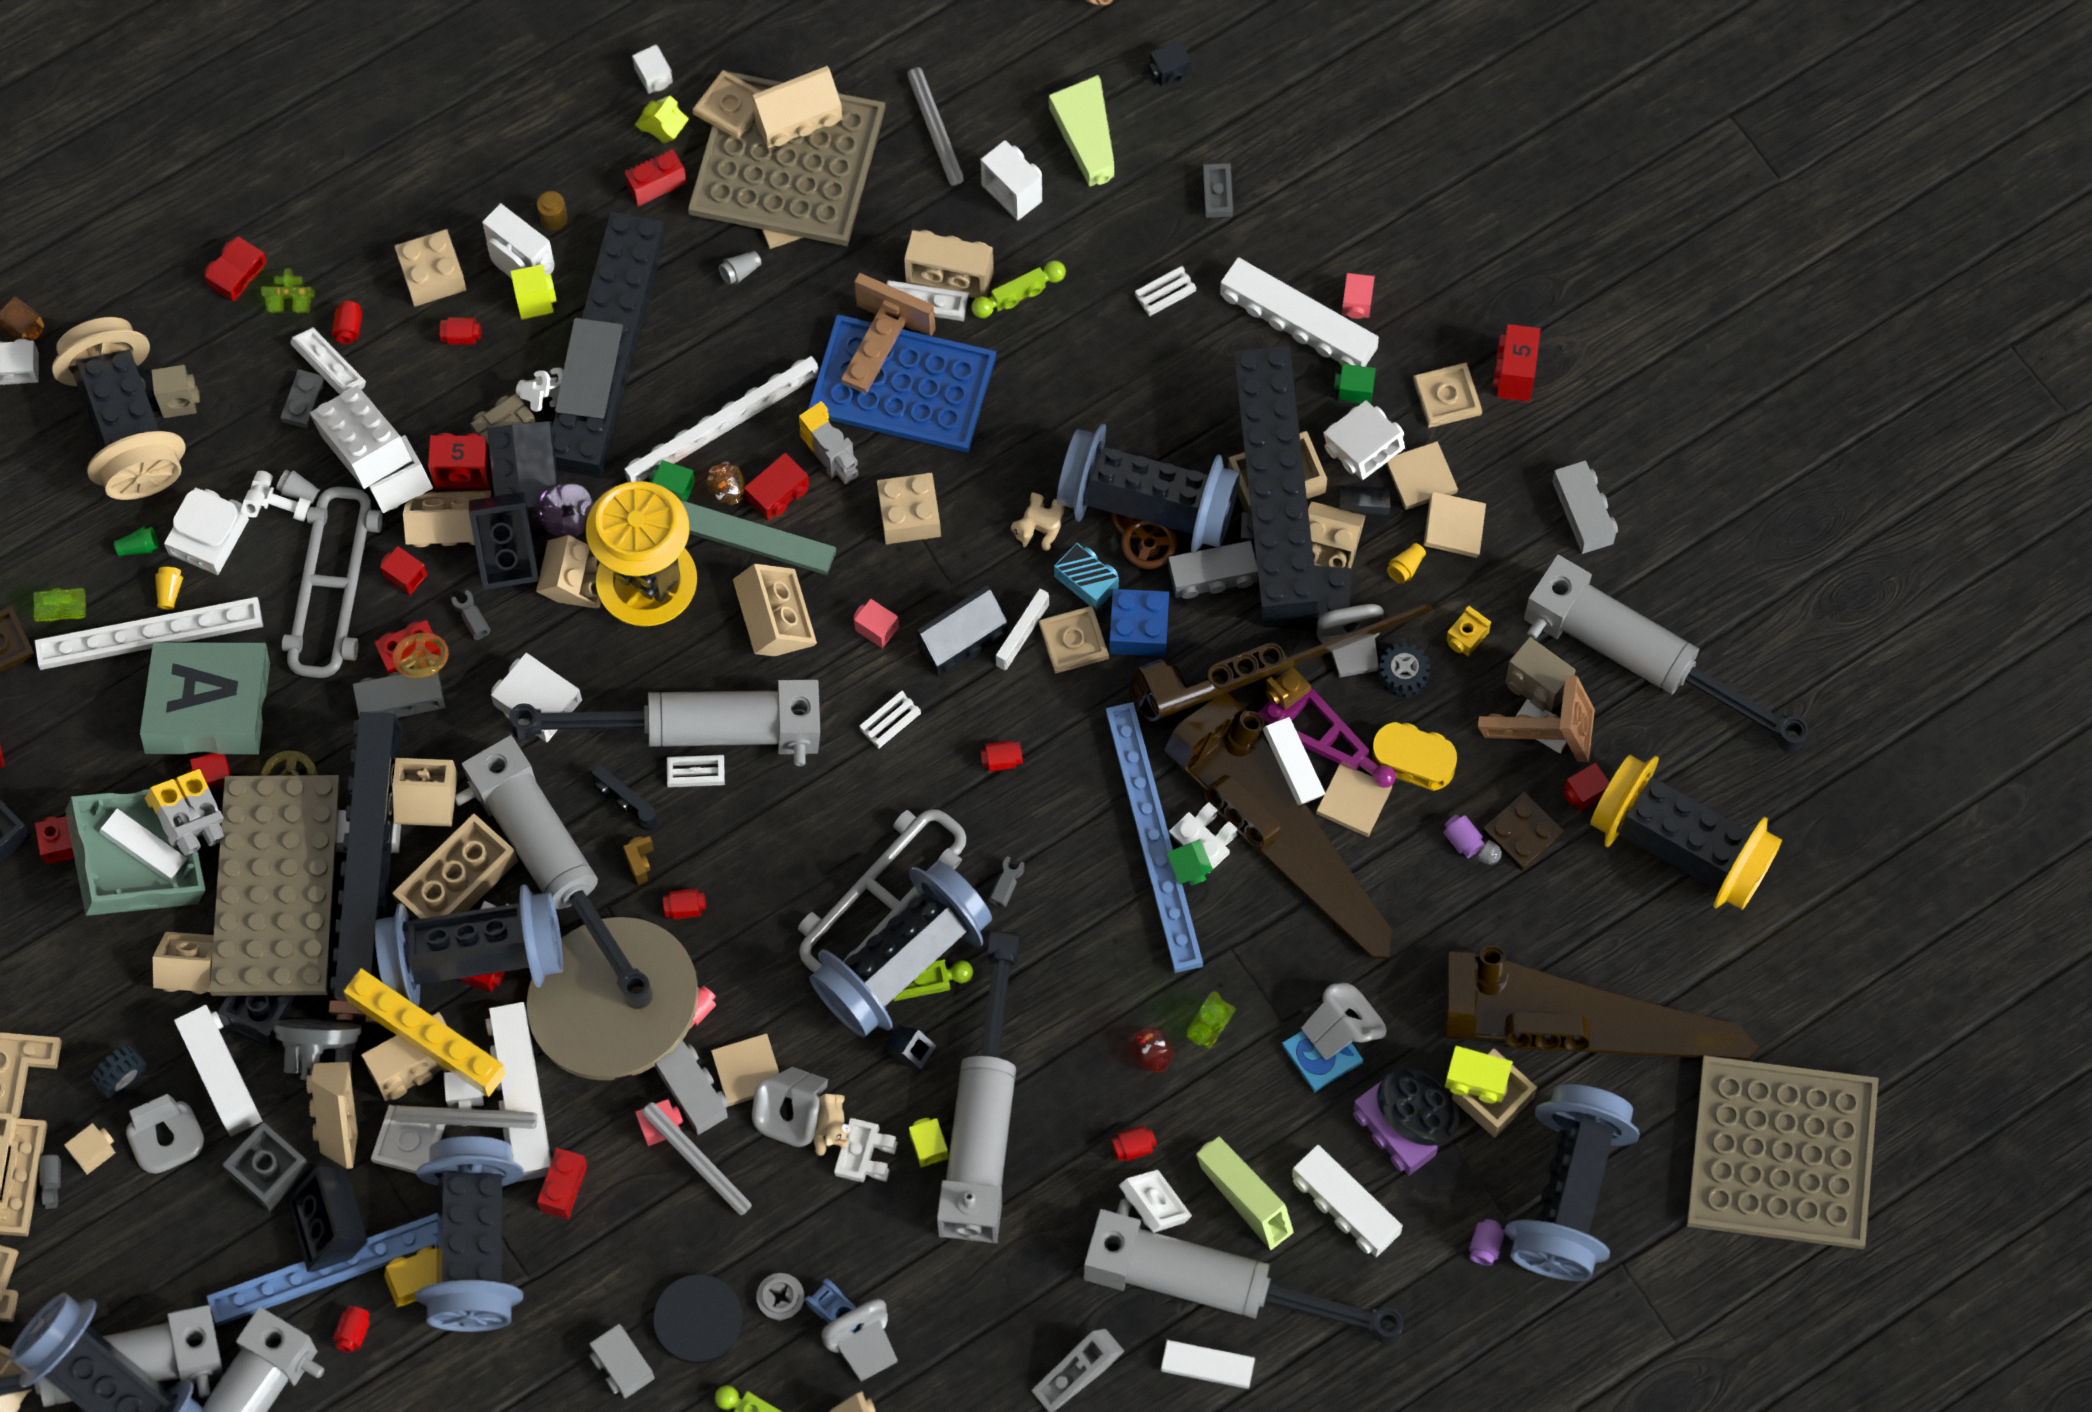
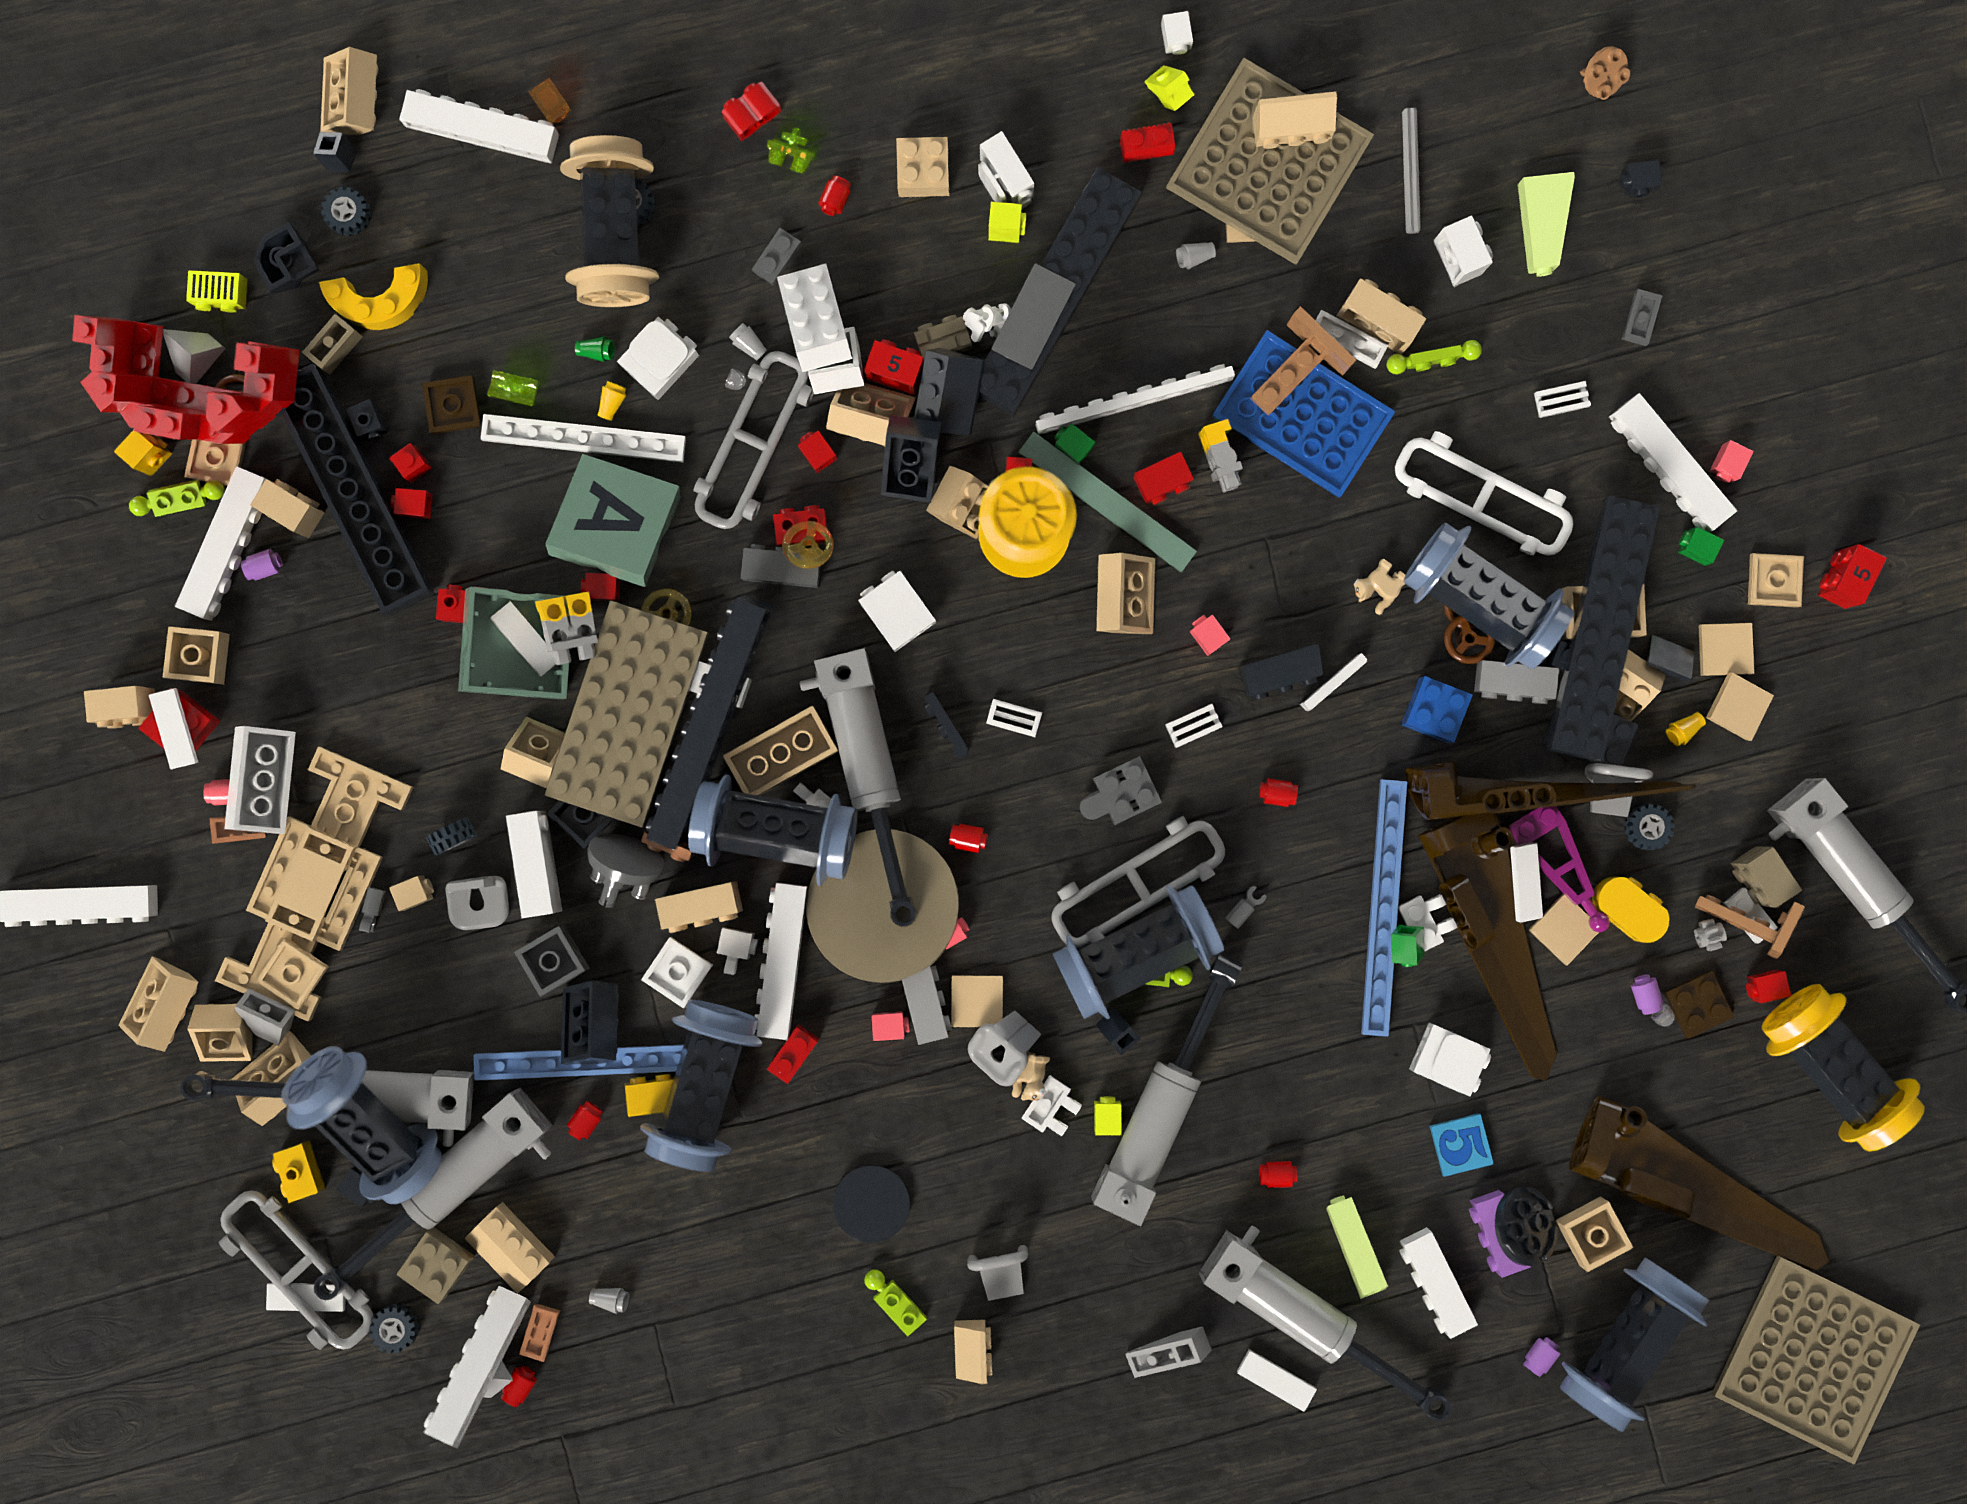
camera: 20 degrees right, 20 degrees up
dark tan brick [151,365,200,418] -> none
white bar [241,471,311,522] -> none
white tile [291,328,366,395] -> none
tan slope [307,1062,358,1169] -> none
yellow brick [343,969,506,1097] -> none
tan slope [393,758,458,826] -> none
light grey axle [394,1106,537,1129] -> none
red brick [440,317,481,345] -> none
dark grey bar [452,590,491,640] -> none
light grey piece [510,680,820,766] -> none
pearl gold brick [537,191,567,231] -> none
clear purple plate [539,482,594,538] -> none
light grey brick [589,1324,655,1398] -> none
pearl gold bracket [623,836,654,886] -> none
light grey axle [642,1102,752,1215] -> none
tan tile [693,70,761,139] -> none
clear orange head [706,462,747,505] -> none
light grey gear [757,1273,804,1321] -> none
medium blue piece [805,1279,859,1332] -> none
tan brick [877,473,941,544] -> none
tan tile [1039,606,1109,674] -> none
medium azure brick [1054,543,1119,611] -> none
white plate [1120,1170,1192,1233] -> none
clear red head [1132,1028,1174,1072] -> none
clear neon green hips [1187,991,1236,1048] -> none
pearl gold bracket [1266,667,1311,710] -> none
light grey piece [1301,983,1387,1060] -> none
white brick [1324,401,1405,480] -> none
neon yellow brick [1445,1046,1513,1103] -> none
yellow brick [1446,606,1491,657] -> none
light grey brick [1552,461,1618,554] -> none
none -> clear hinge [725,368,746,390]
none -> dark grey brick [1079,756,1162,825]
none -> white bar [1395,431,1573,556]
none -> white brick [1409,1023,1491,1096]
none -> light grey gear [1694,919,1727,951]

